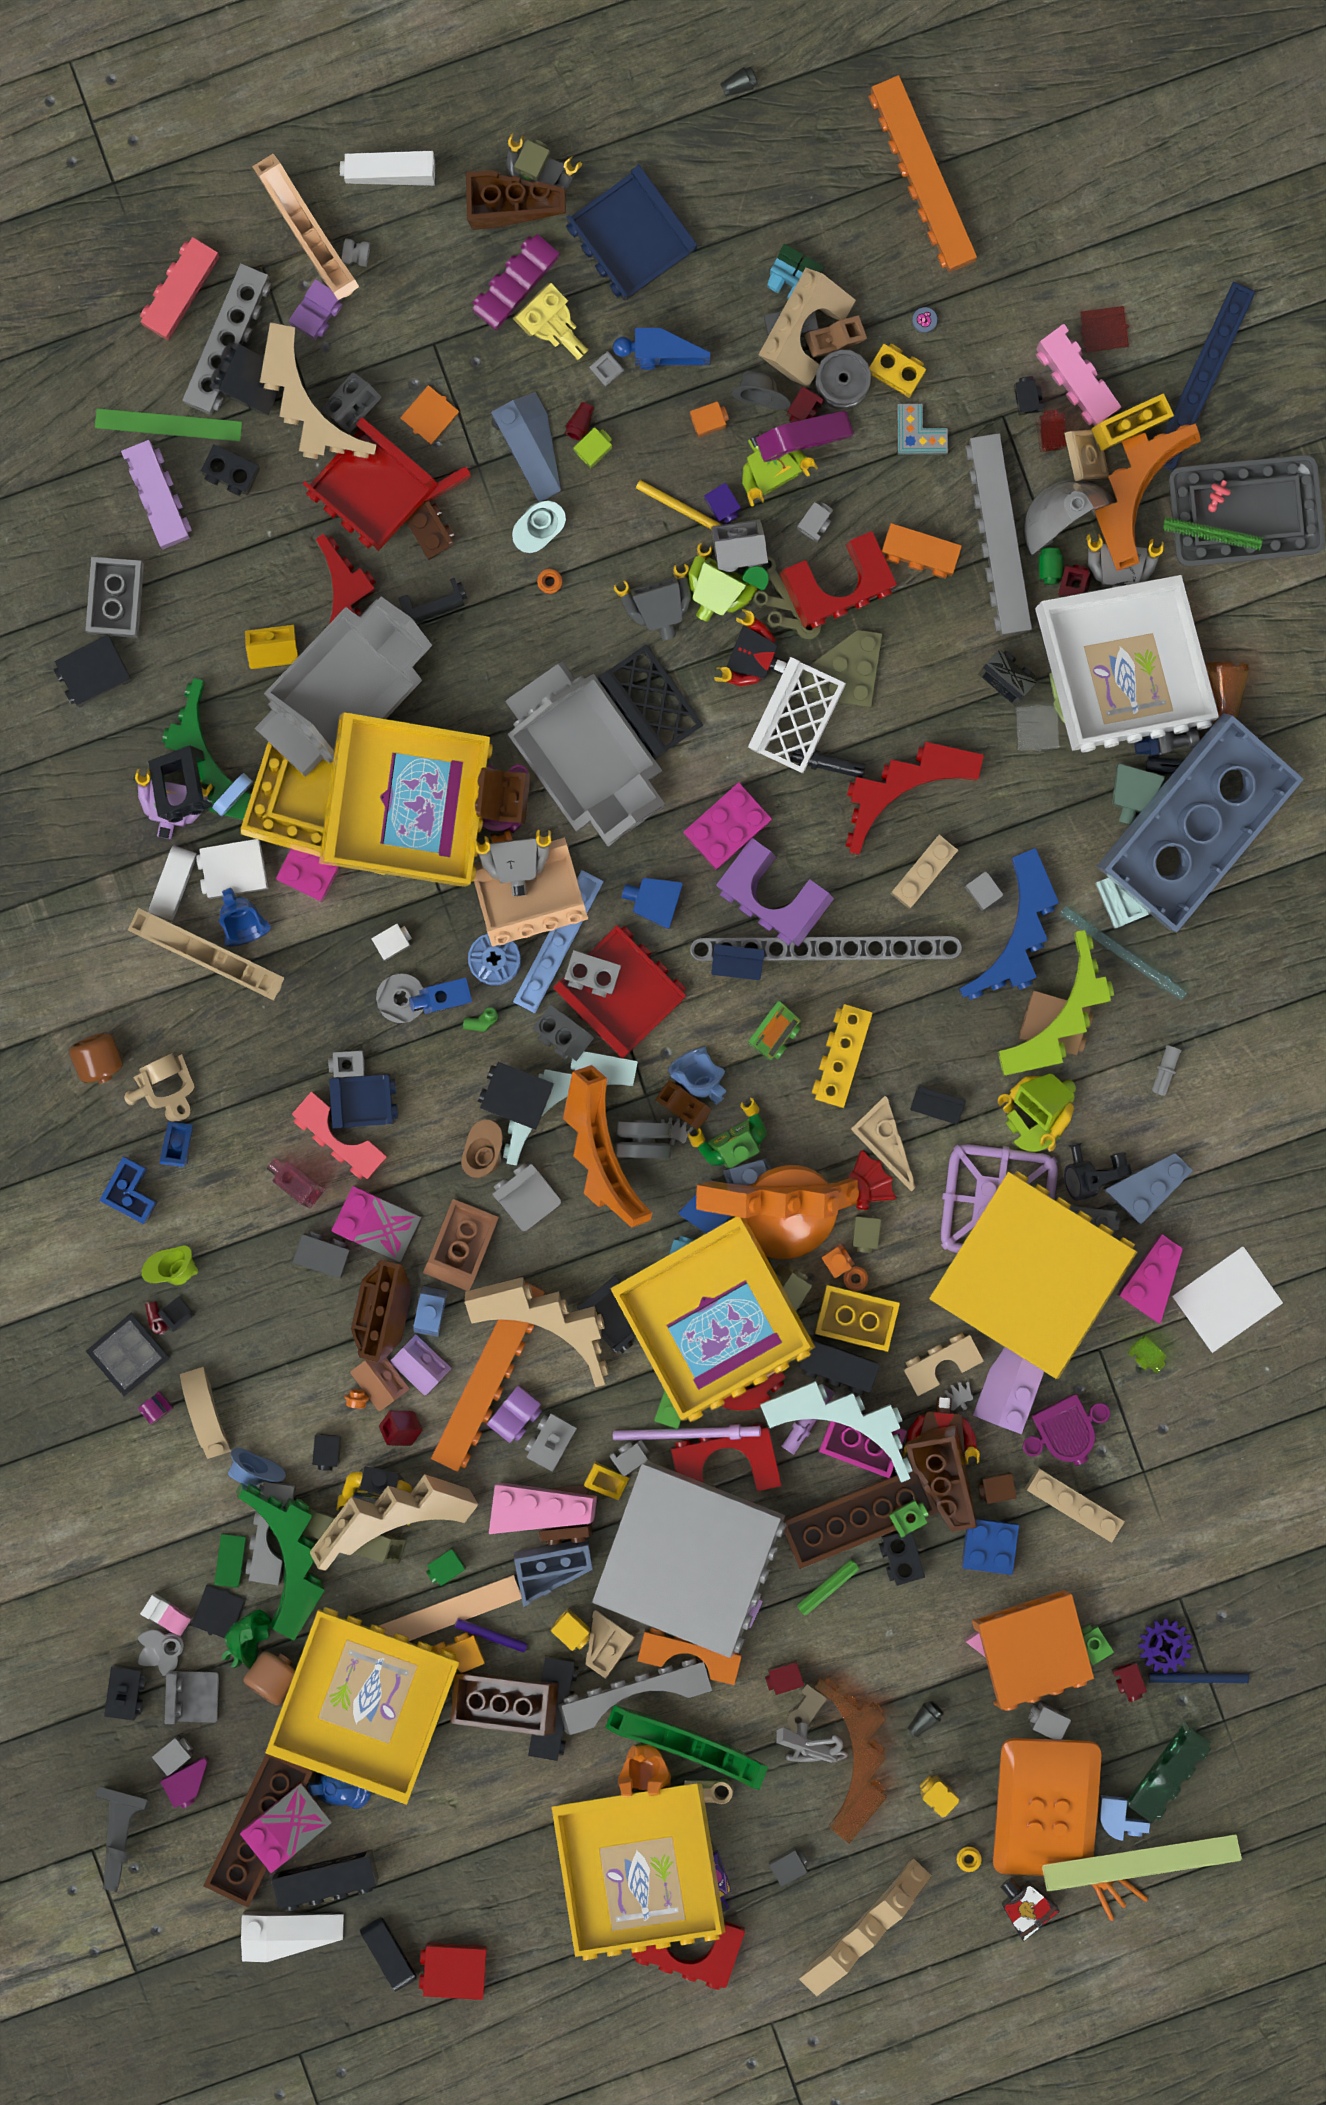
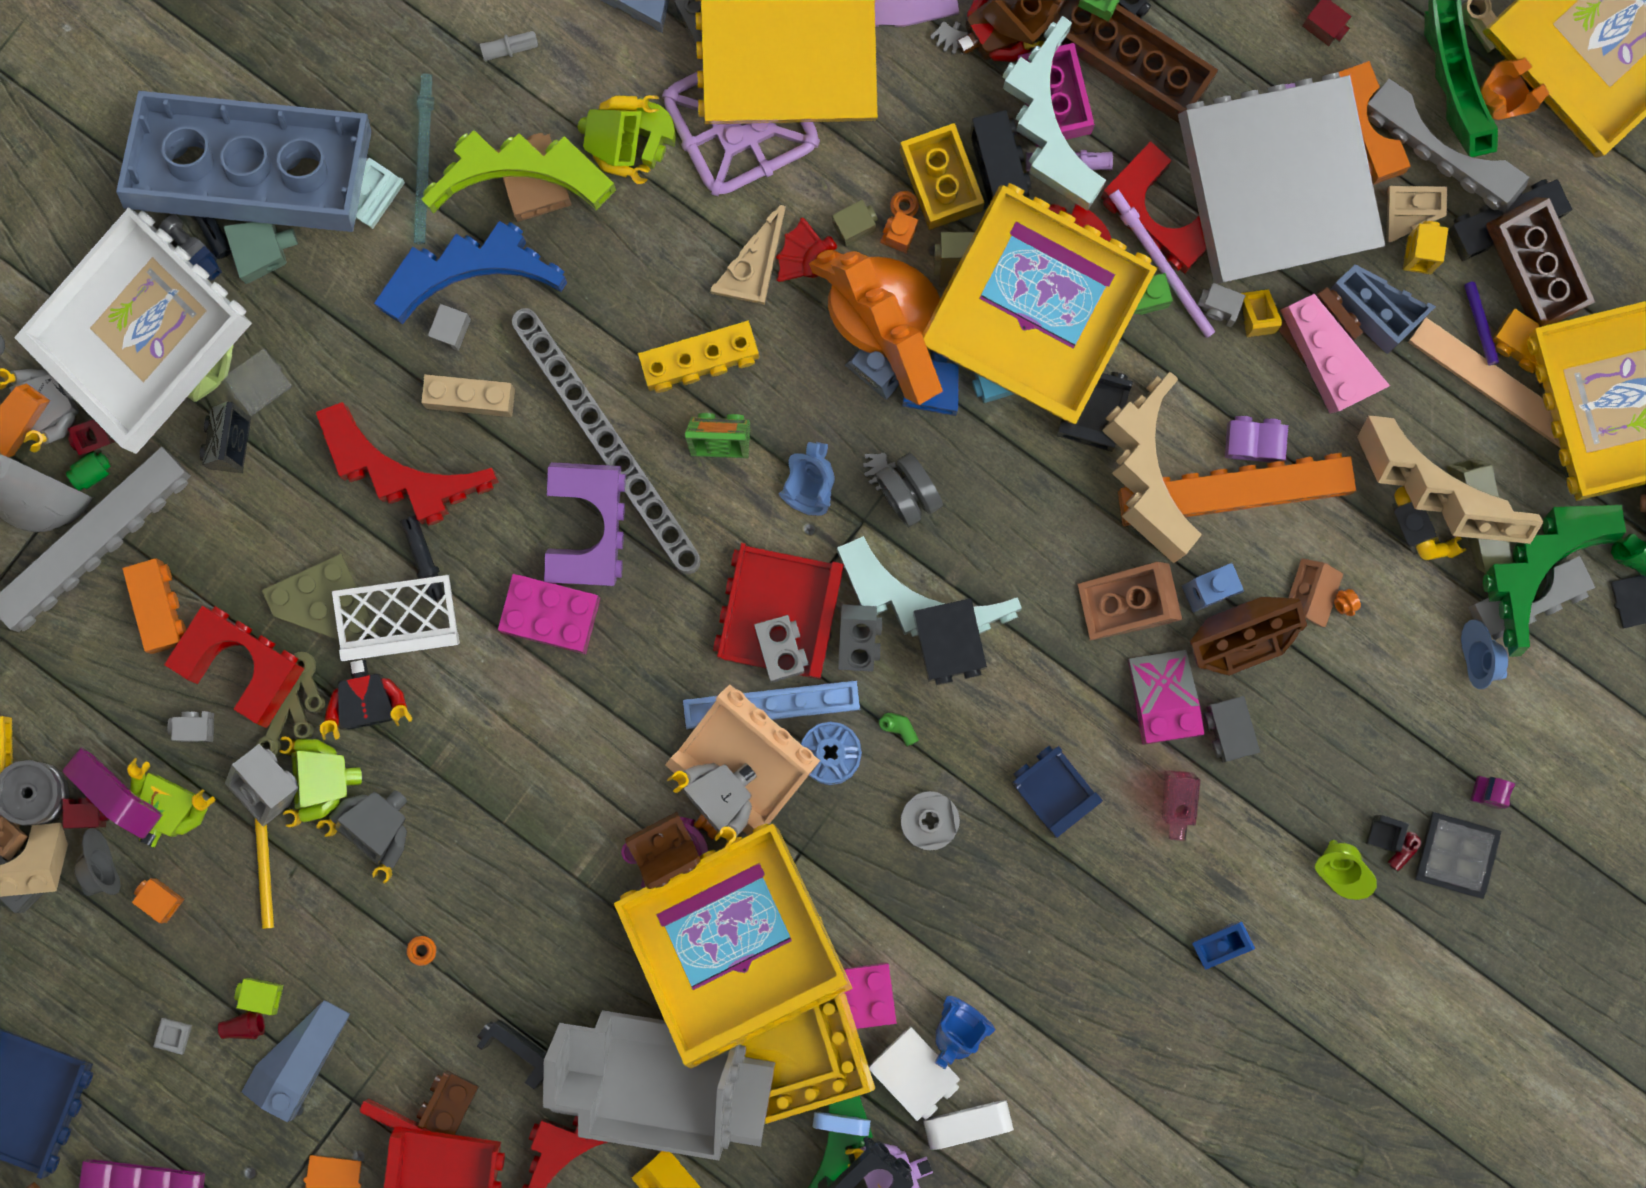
camera: 120 degrees left, 5 degrees down
dark orange head [68,1032,123,1084] -> none
blue brick [99,1156,158,1224] -> none
tan piece [124,1053,194,1122] -> none
tan arch [128,908,284,1000] -> none
tan arch [180,1367,231,1459] -> none
green slope [214,1534,246,1588] -> none
coral arch [292,1092,388,1180] -> none
black brick [312,1433,341,1471] -> none
light grey brick [328,1051,365,1078] -> none
white brick [372,924,412,961] -> none
dark red panel [379,1410,423,1446] -> none
lavender panel [390,1334,452,1395] -> none
blue torso [409,978,472,1015] -> none
green brick [426,1547,466,1586] -> none
medium nougat piece [461,1120,503,1178] -> none
light grey bracket [492,1163,561,1231] -> none
light grey panel [505,661,665,846] -> none
light aqua piece [512,501,566,553] -> none
light yellow brick [513,283,589,360] -> none
light grey brick [525,1412,577,1472] -> none
orange arch [563,1065,652,1228] -> none
black fence [597,645,703,760] -> none
blue slope [613,328,710,370] -> none
blue torso [621,878,683,929] -> none
reddish brown brick [655,1080,712,1130] -> none
torso [687,1098,767,1168] -> none
dark purple brick [704,483,741,524] -> none
dark blue panel [711,944,764,980] -> none
green brick [742,565,769,590] -> none
bright green axle [797,1559,859,1615] -> none
light grey tile [897,404,948,455] -> none
tan arch [903,1332,984,1396] -> none
black panel [910,1086,966,1125] -> none
black piece [1064,1142,1132,1201] -> none
clear orange cone [1205,661,1249,725] -> none

